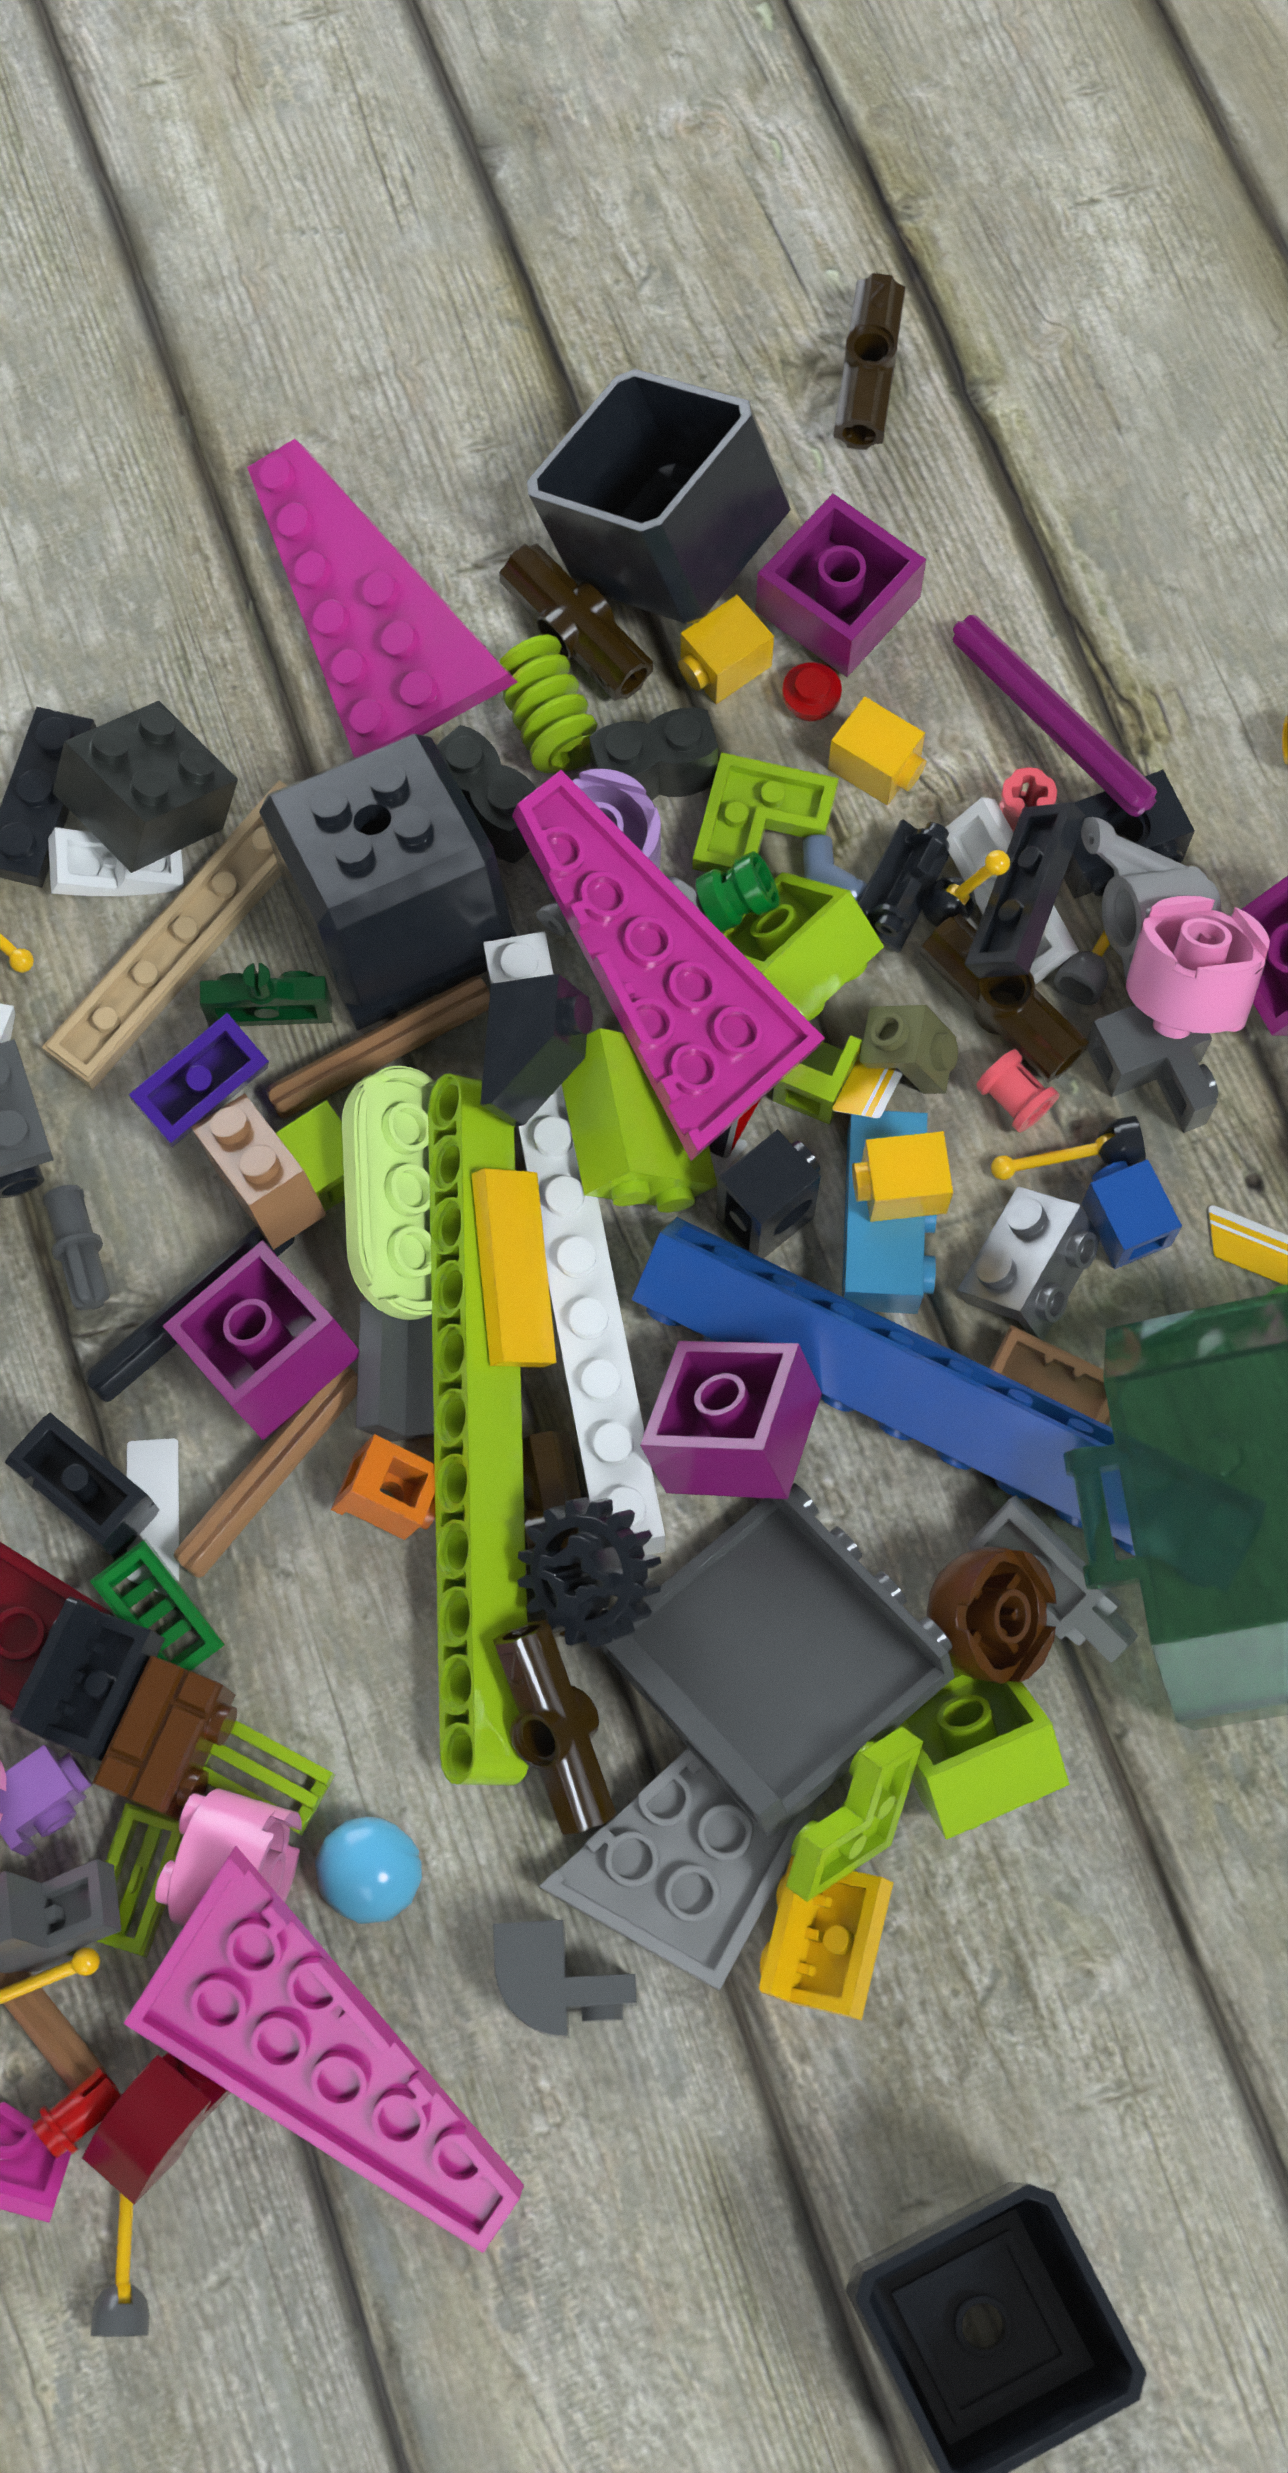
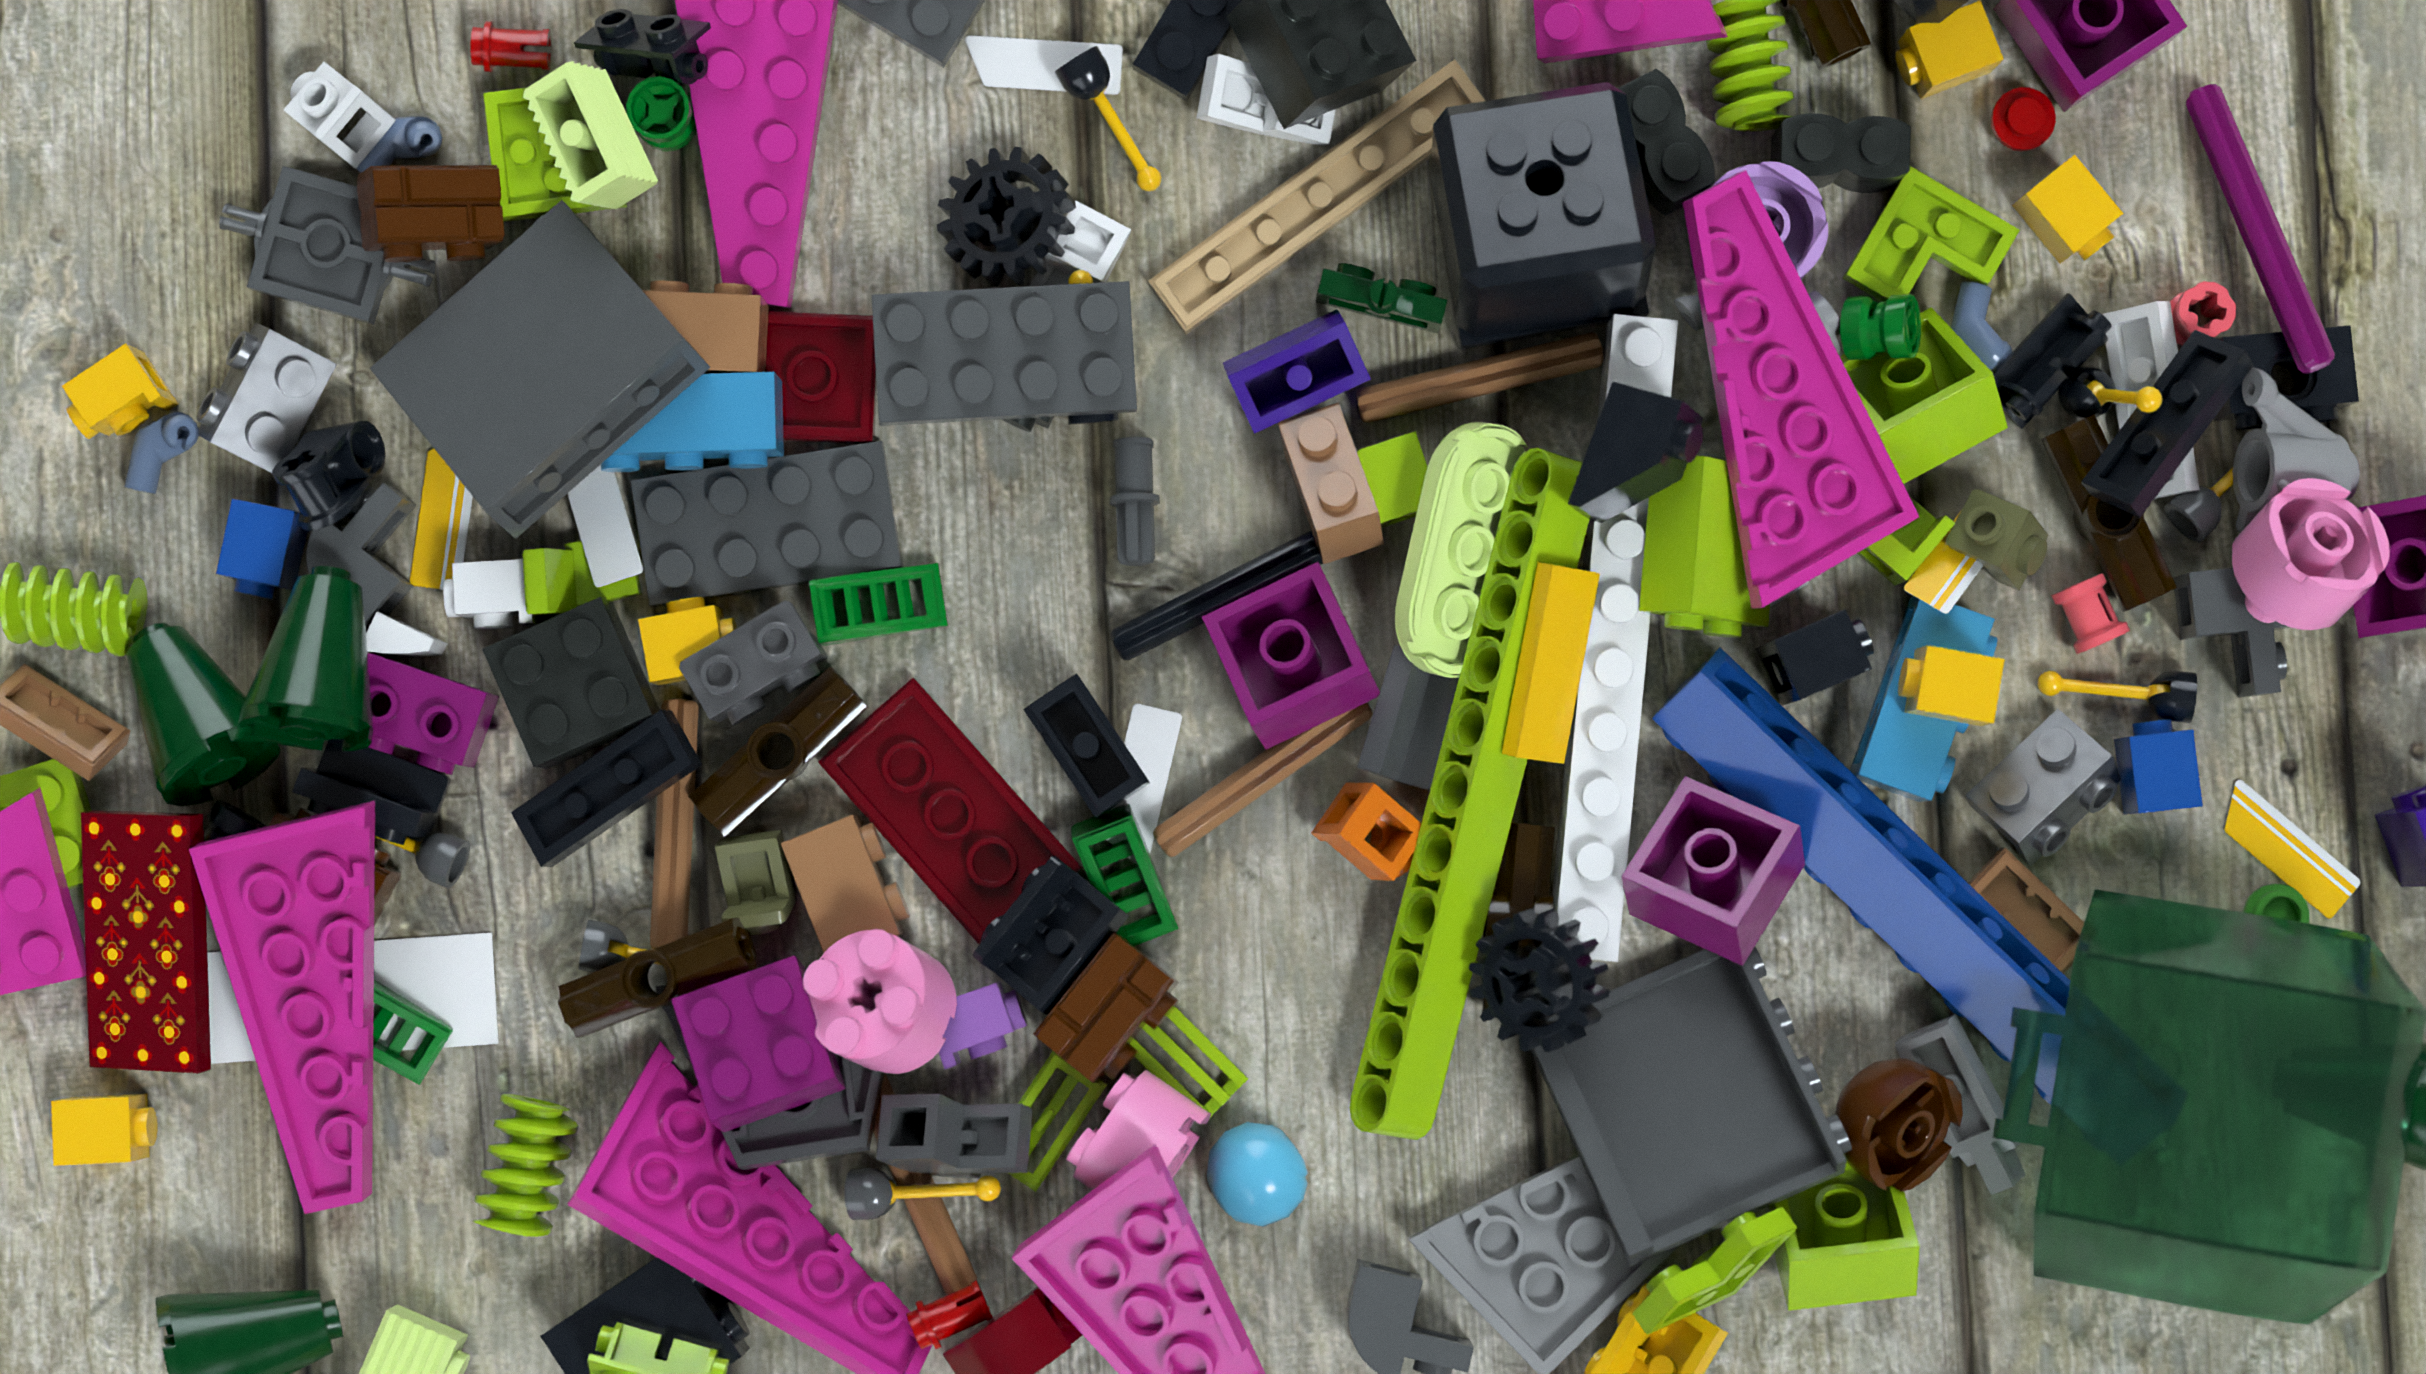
camera: 20 degrees right, 15 degrees up
dark brown piece [493,1620,616,1835] -> none

